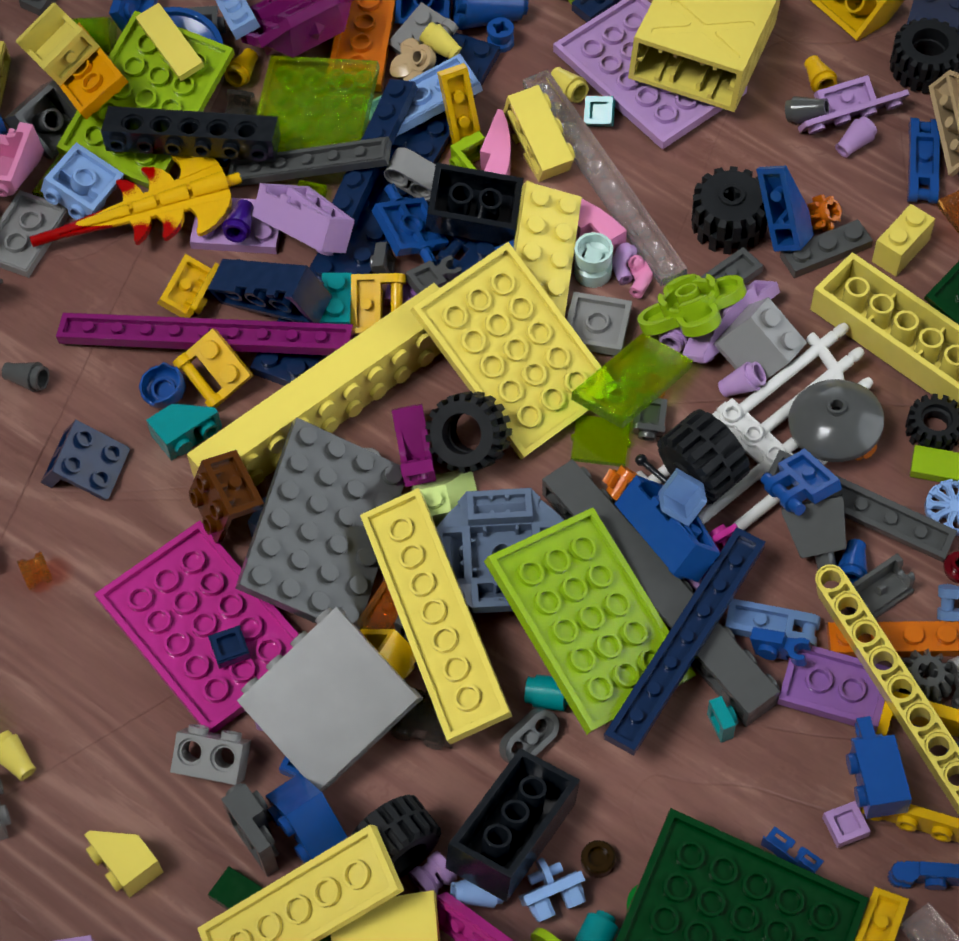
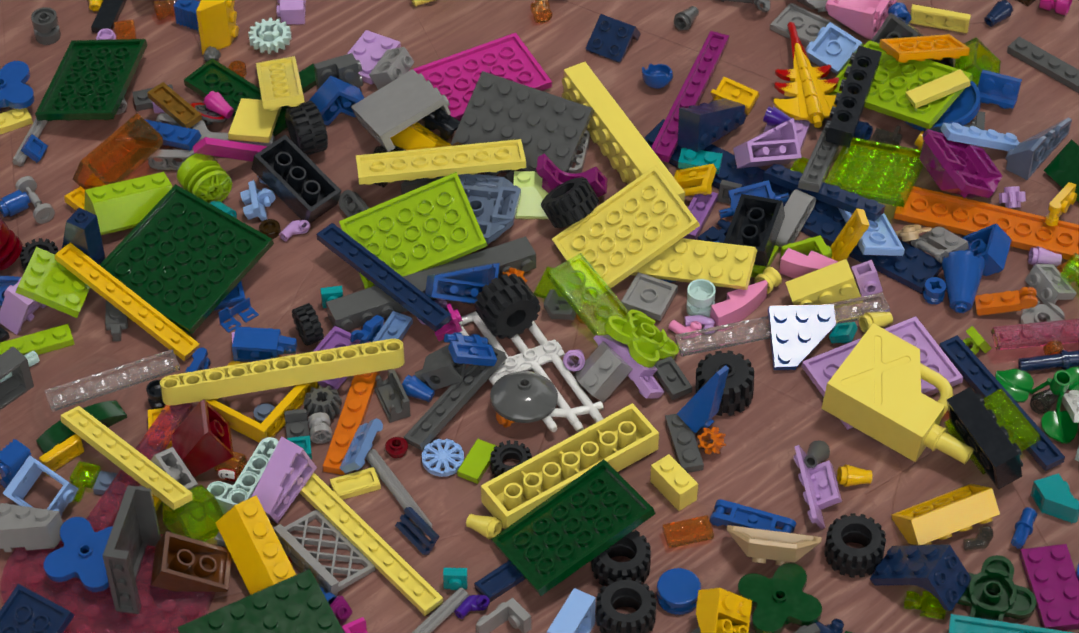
camera: 100 degrees right, 10 degrees down
light yellow panel [16,3,100,86] -> none
light yellow slope [84,830,163,898] -> none
teal slope [146,404,222,461] -> none
yellow plate [173,328,254,408] -> none
reddish brown bracket [189,450,264,543] -> none
dark blue tile [208,625,251,669] -> none
dark grey plate [406,256,462,294] -> none
light yellow cone [419,22,462,59] -> none
medium blue panel [658,468,707,527] -> none
lavender cone [835,116,877,158] -> none
none -> lavender arm [279,220,310,241]
none -> black tyre [292,303,324,346]
none -> lavender plate [347,30,401,85]
none -> plate [768,305,836,370]
none -> lavender brick [851,260,883,299]

